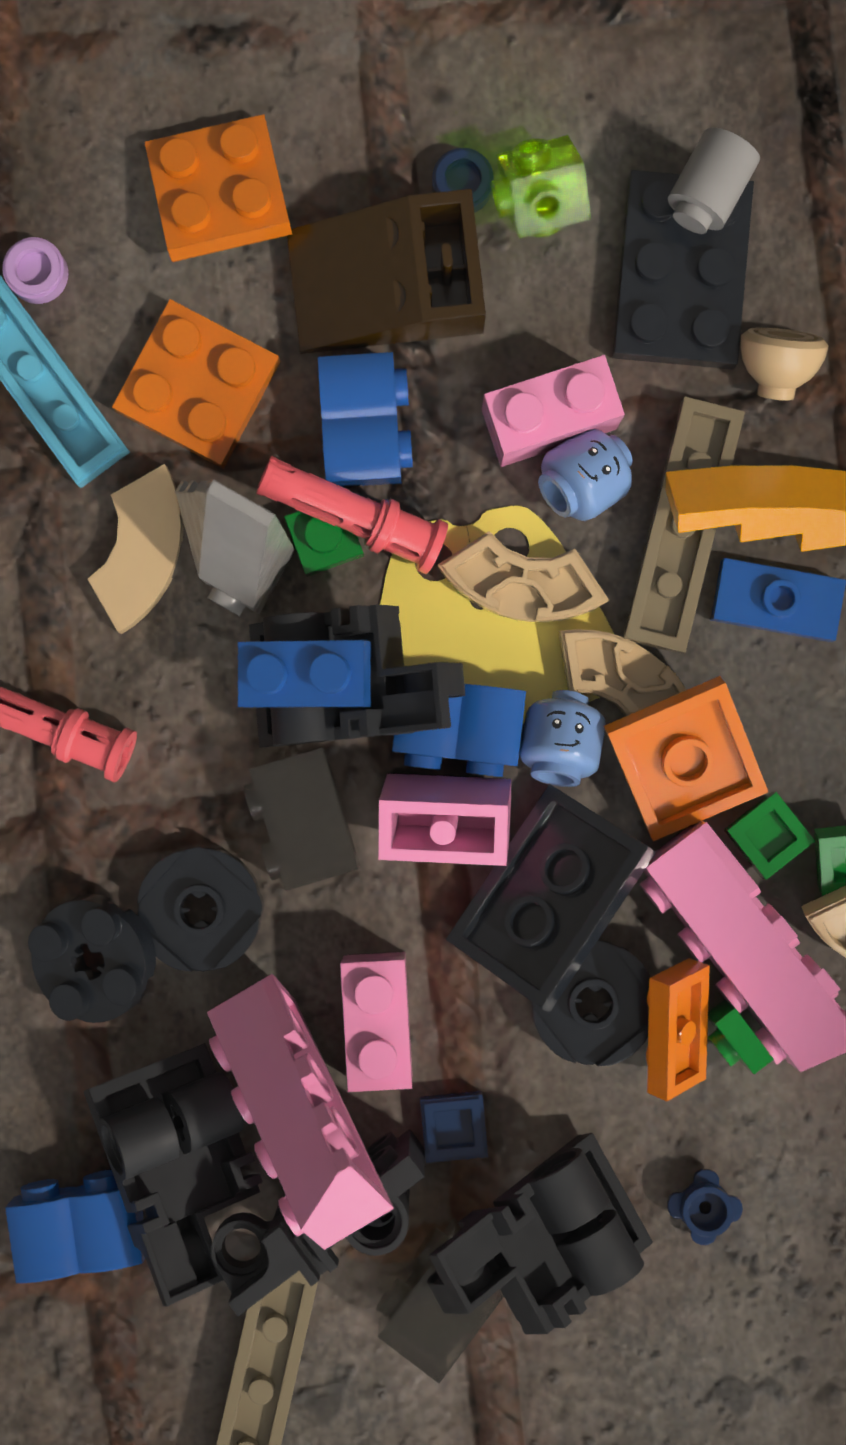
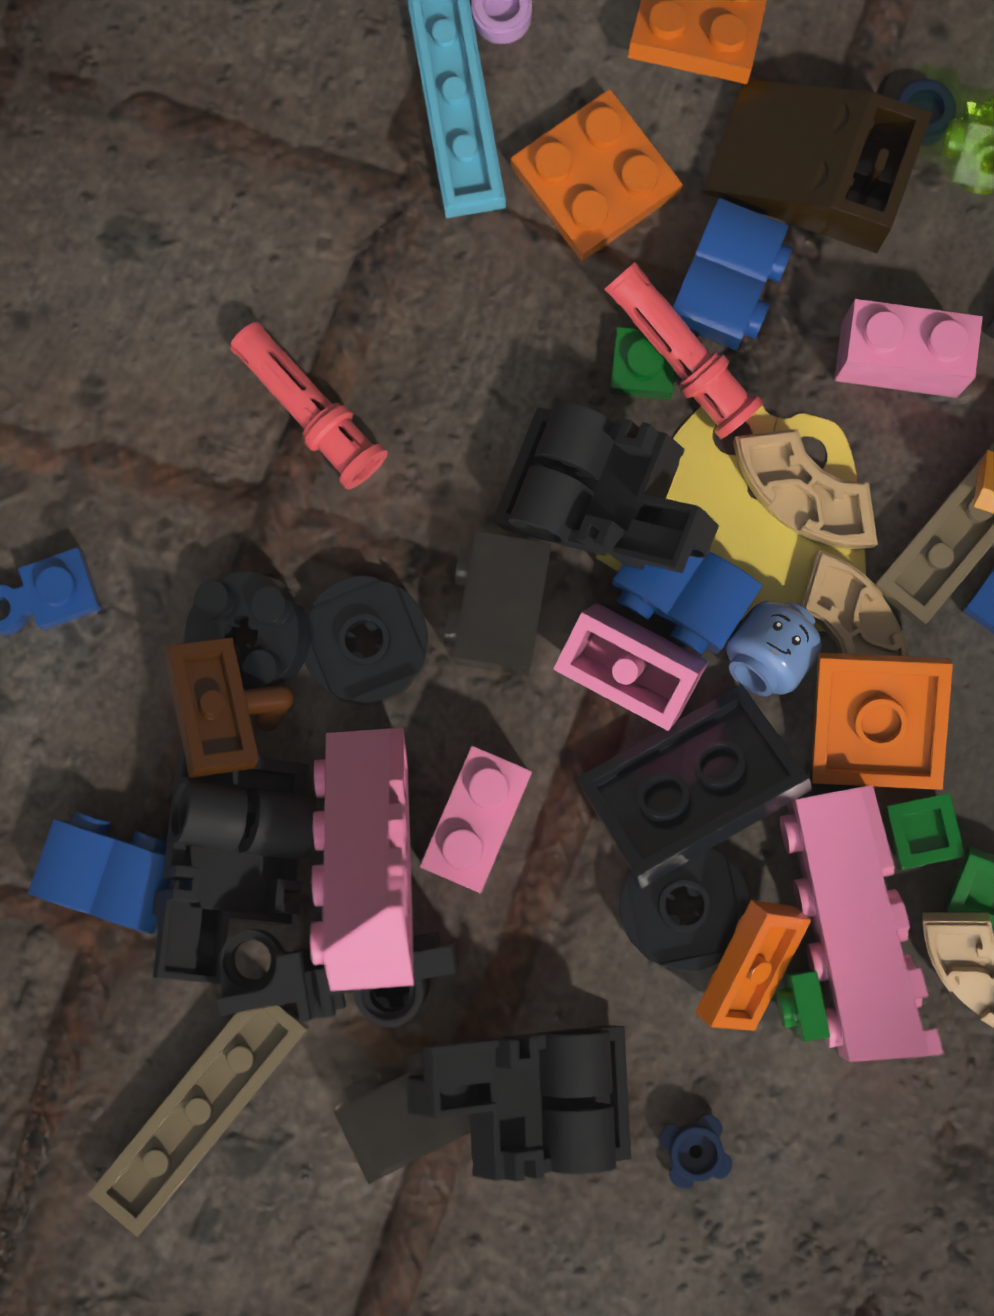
camera: 30 degrees right, 5 degrees down
tan tile [88,464,184,634] -> none
light grey wedge [175,480,296,616] -> none
blue plate [238,640,371,708] -> none
dark blue tile [420,1091,488,1163] -> none
medium blue head [538,429,633,521] -> none
none -> reddish brown plate [164,638,294,778]

